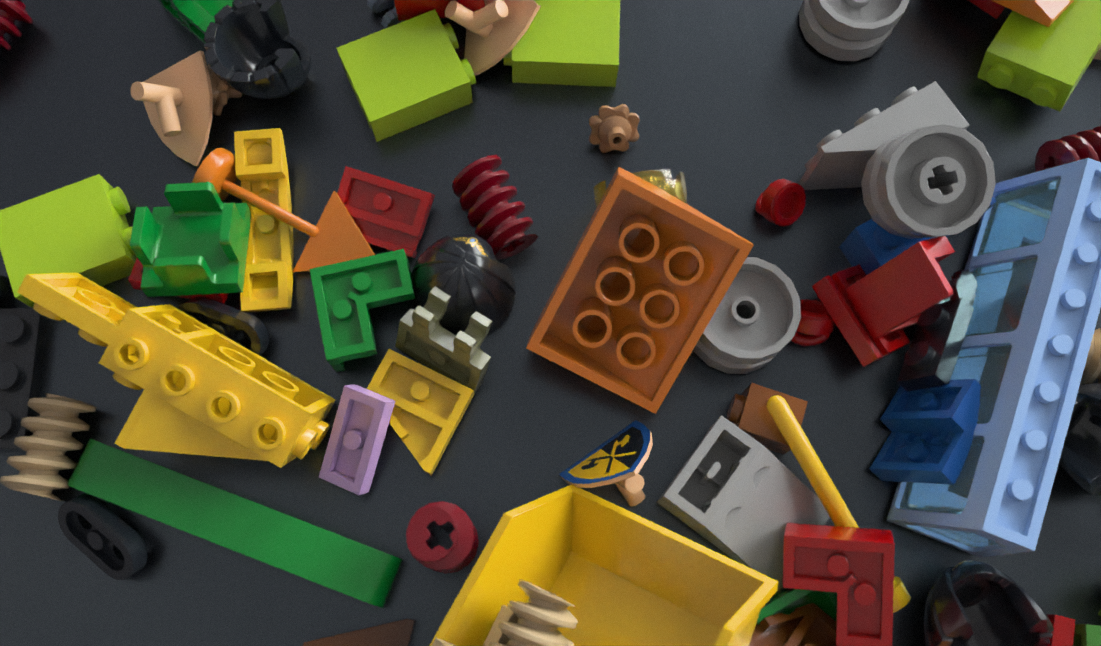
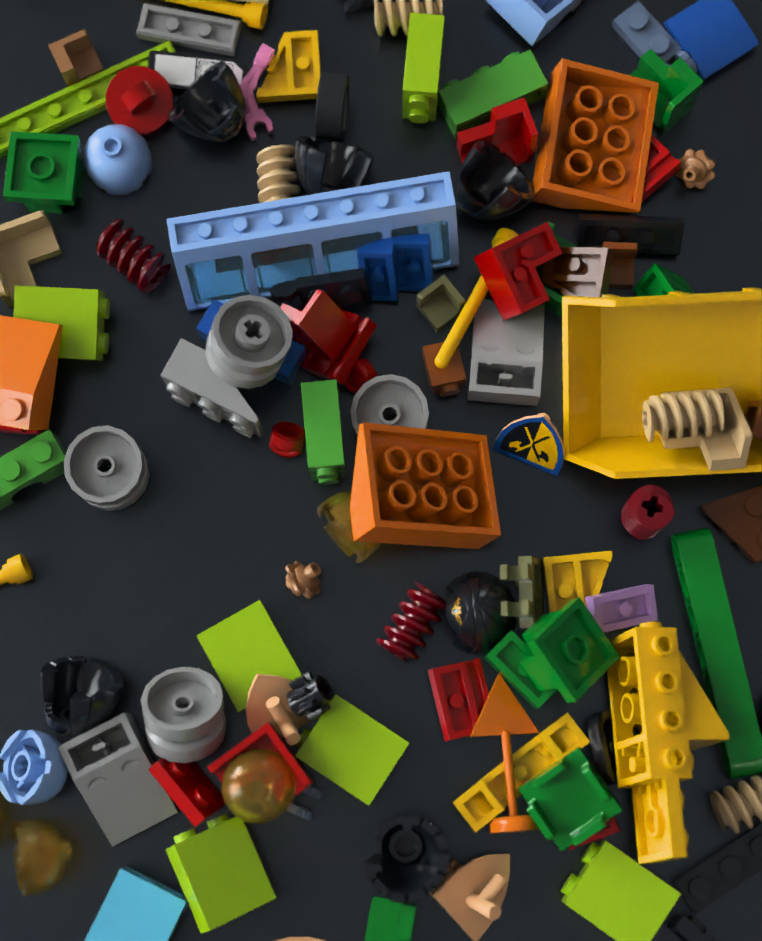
camera: 115 degrees left, 5 degrees up
none -> black gear [287,671,333,721]
none -> bright green brick [301,379,347,485]
none -> olive panel [416,274,466,333]
none -> green panel [520,597,620,703]

